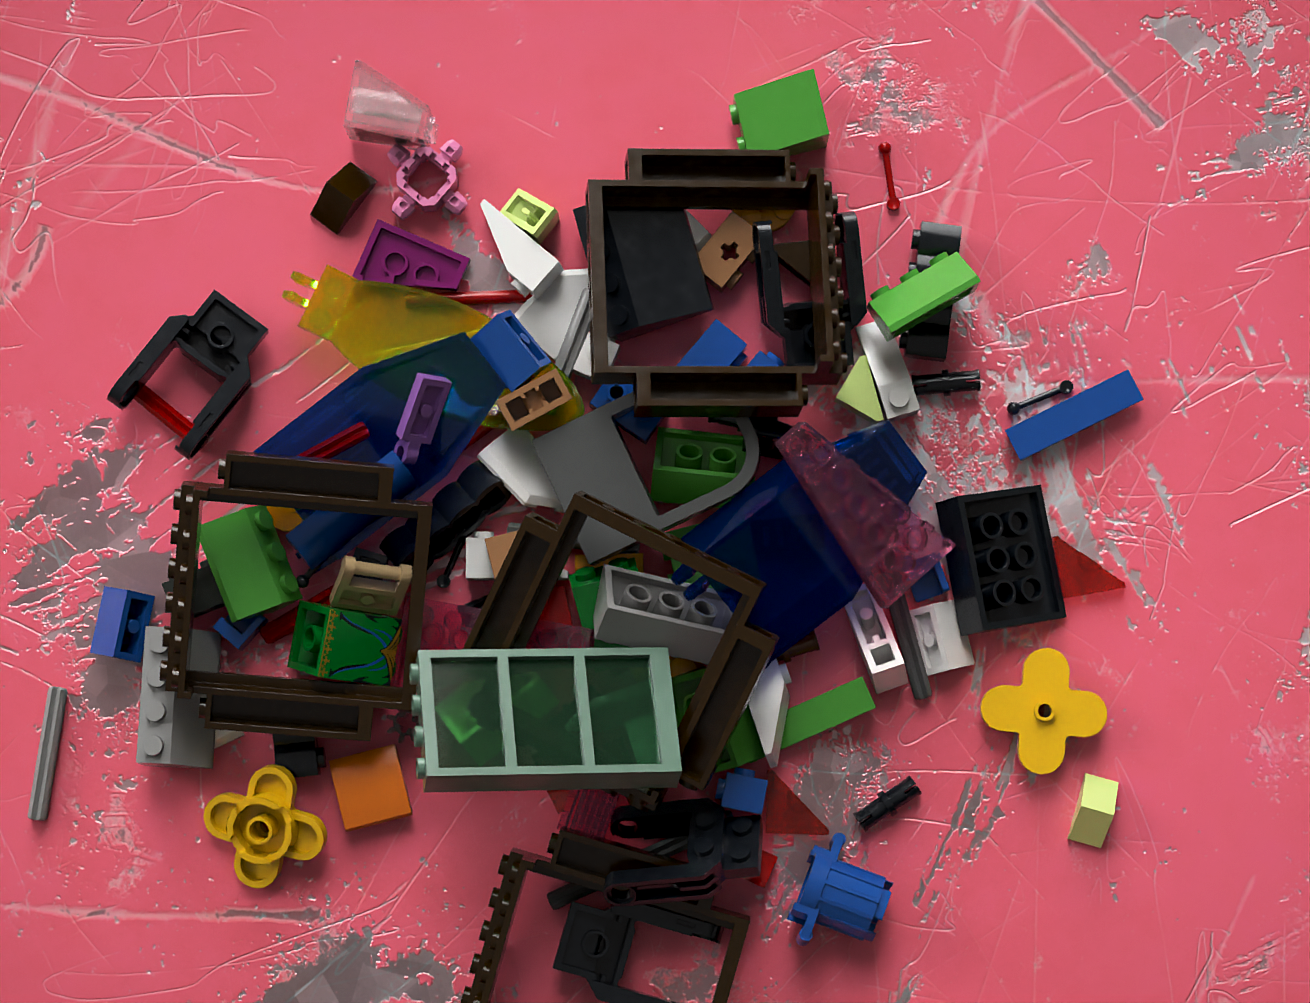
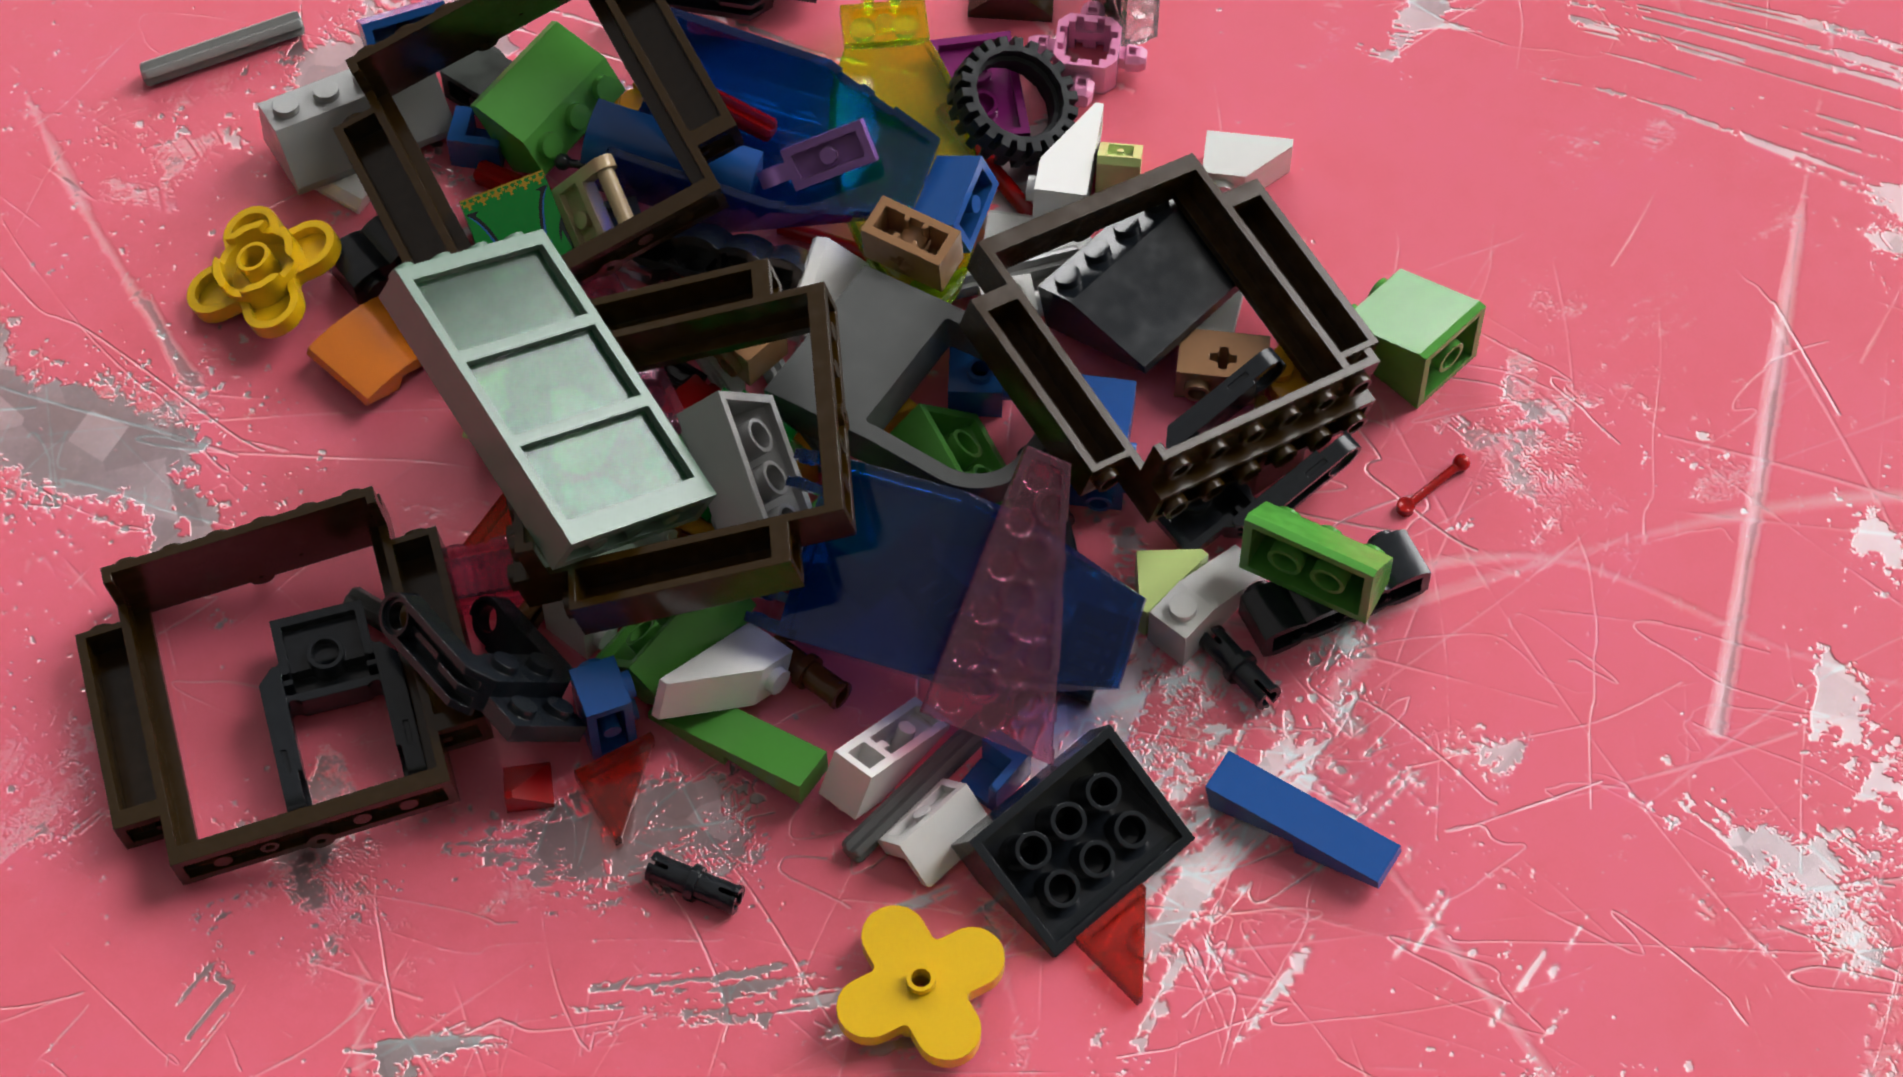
camera: 55 degrees right, 25 degrees down
blue container [787,833,893,946] -> none
black hinge [1007,380,1073,415] -> none
none -> black tyre [947,36,1079,168]
none -> white slope [1203,130,1294,193]

